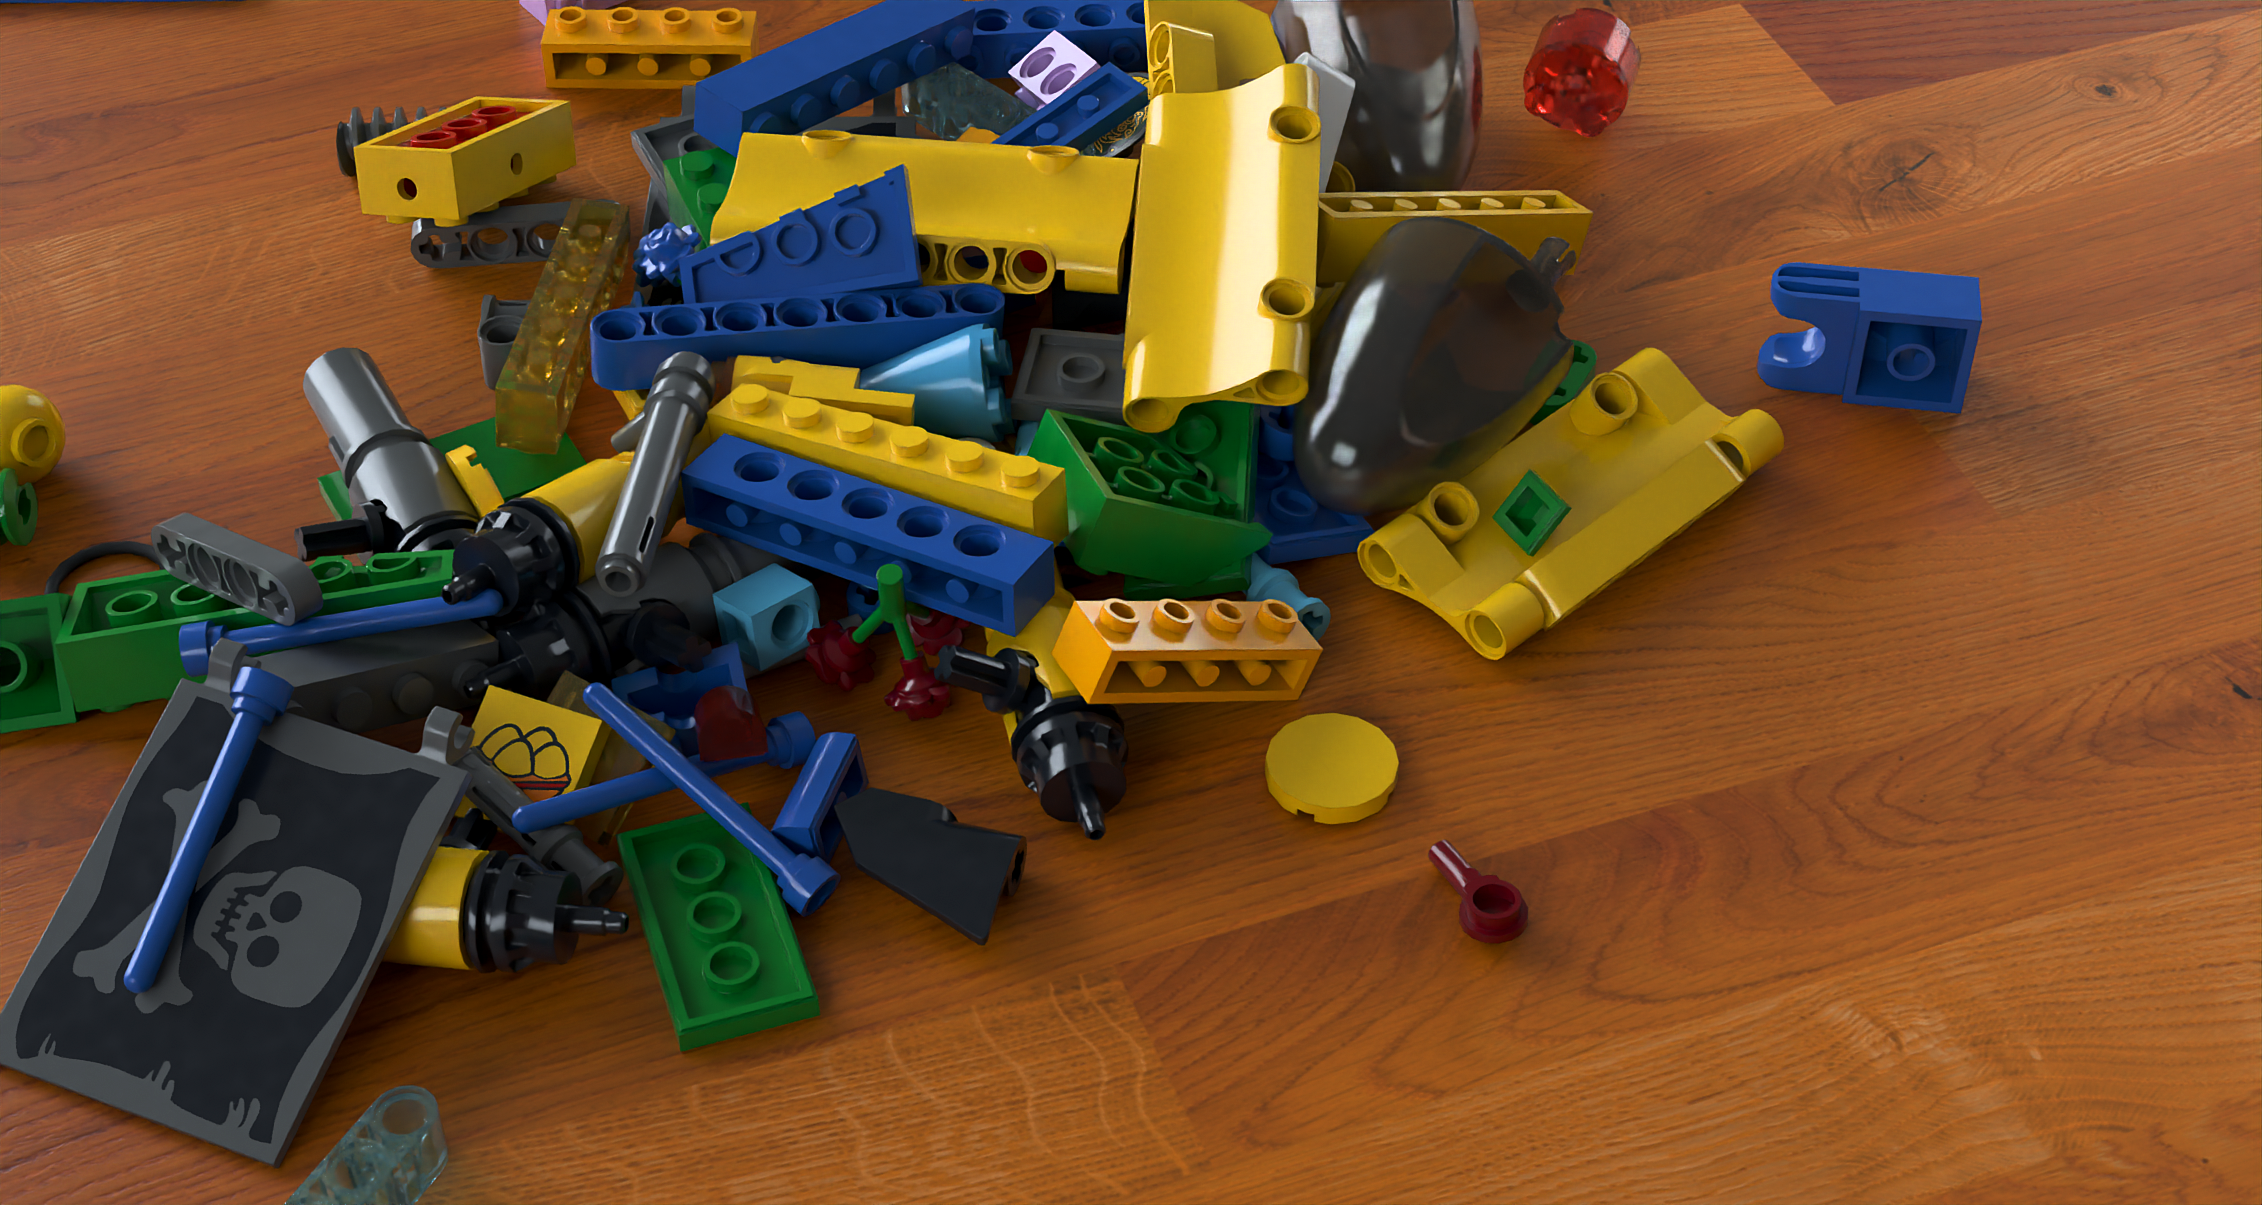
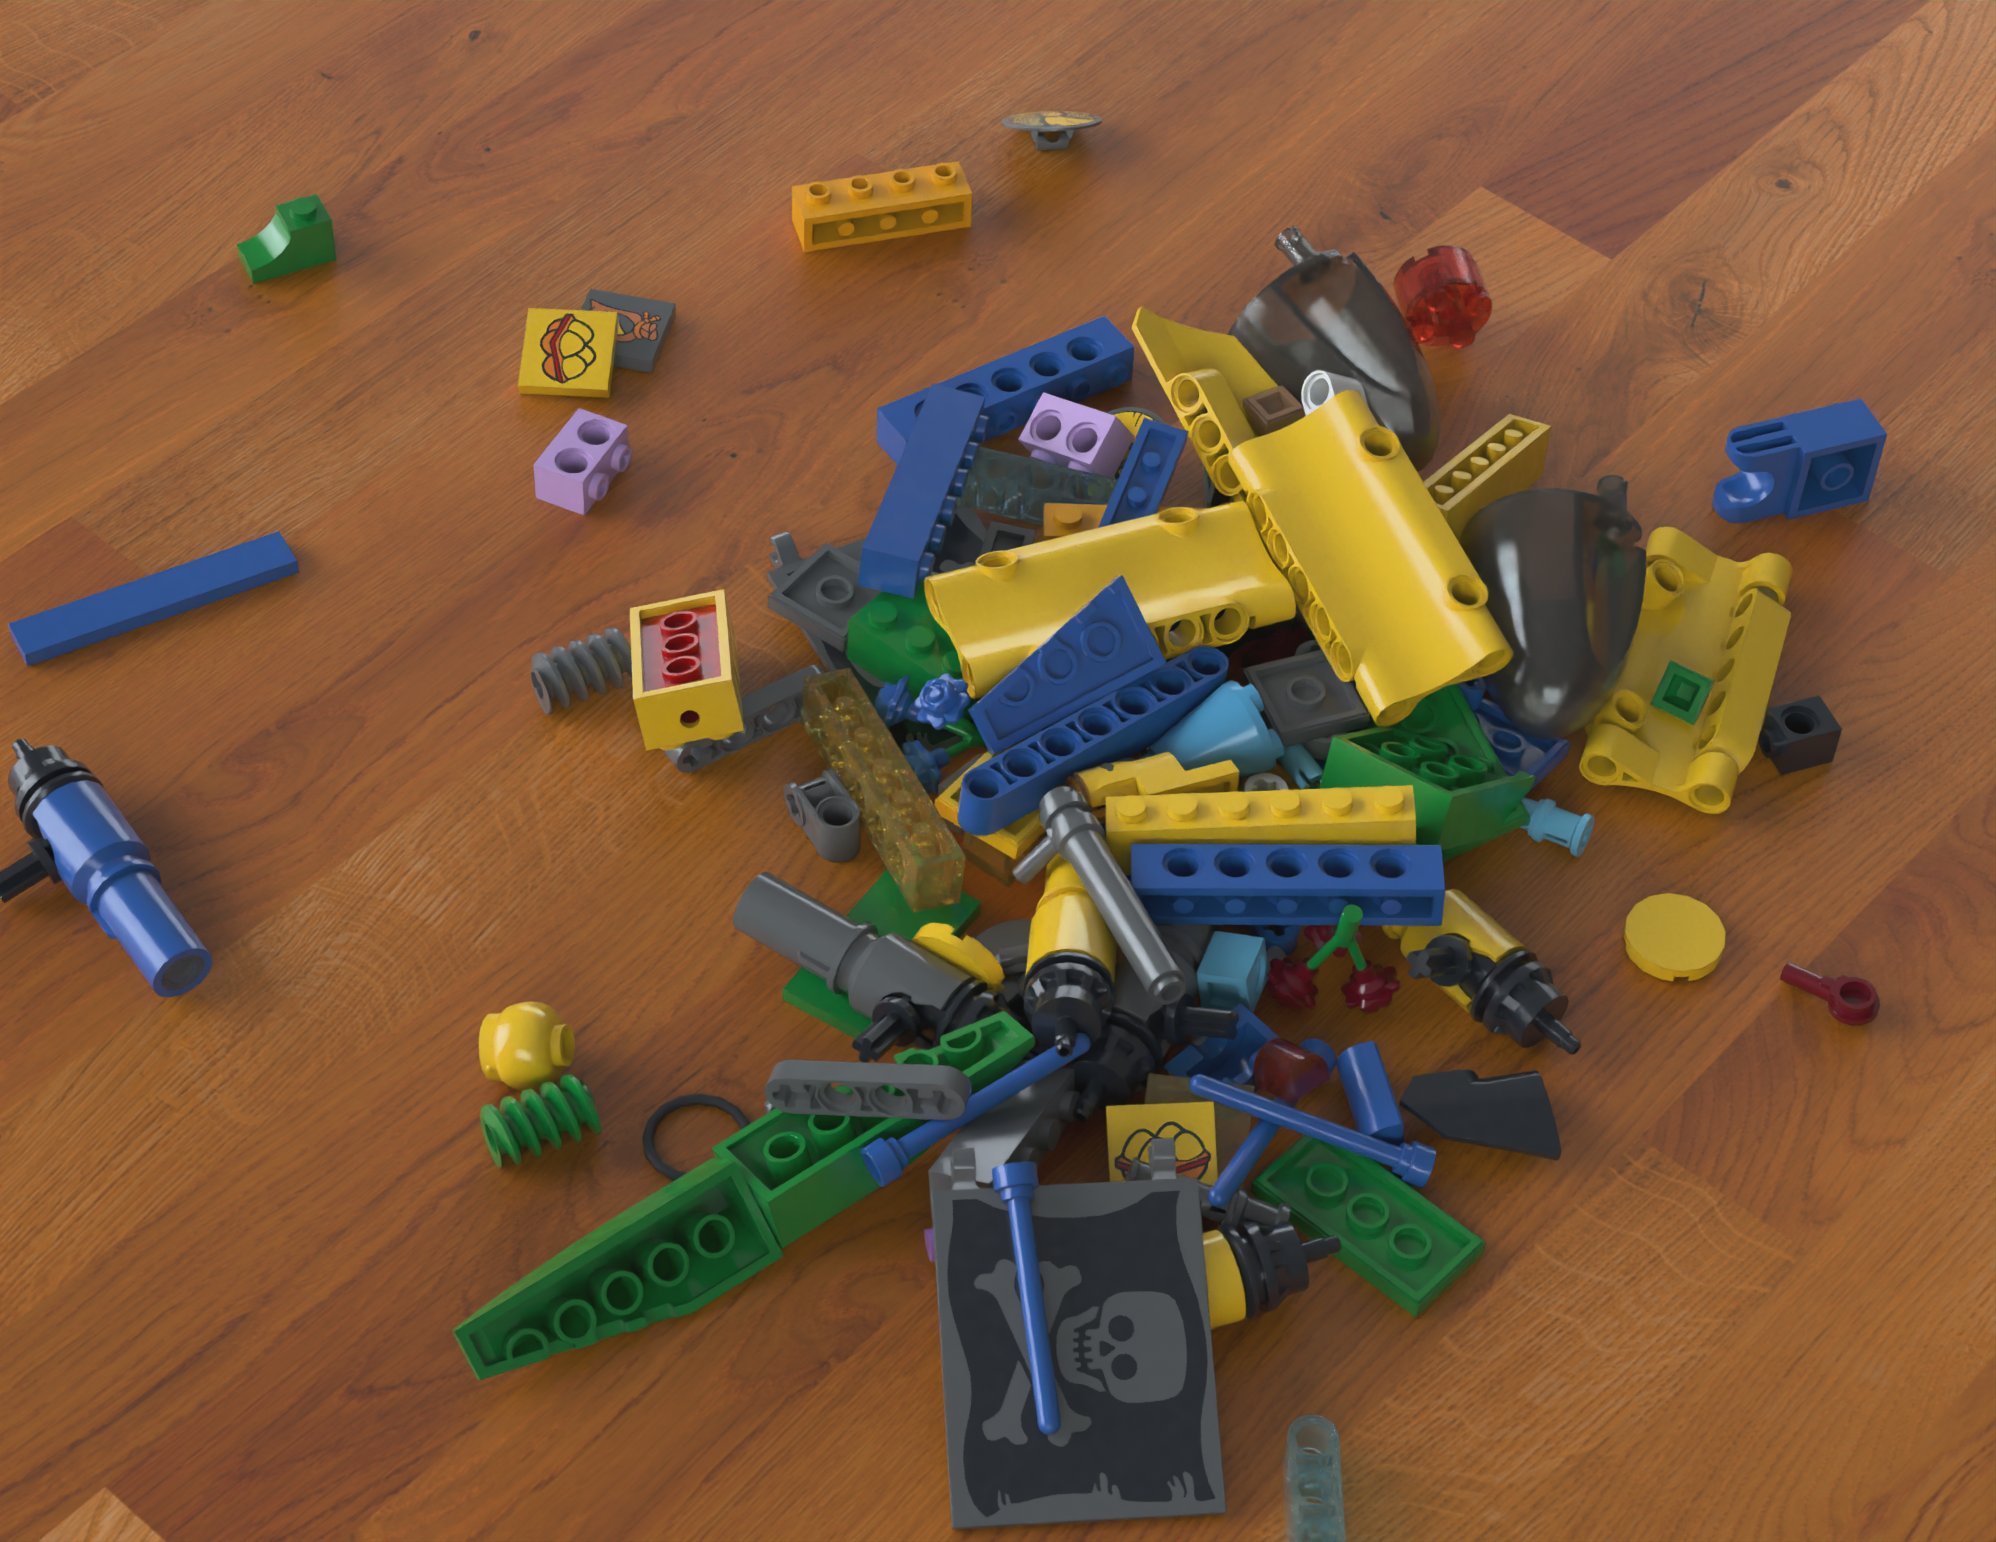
camera: 30 degrees left, 5 degrees up
light orange brick [540,6,760,89] -> none
light orange brick [1051,598,1323,704] -> none
none -> black brick [1759,695,1842,775]

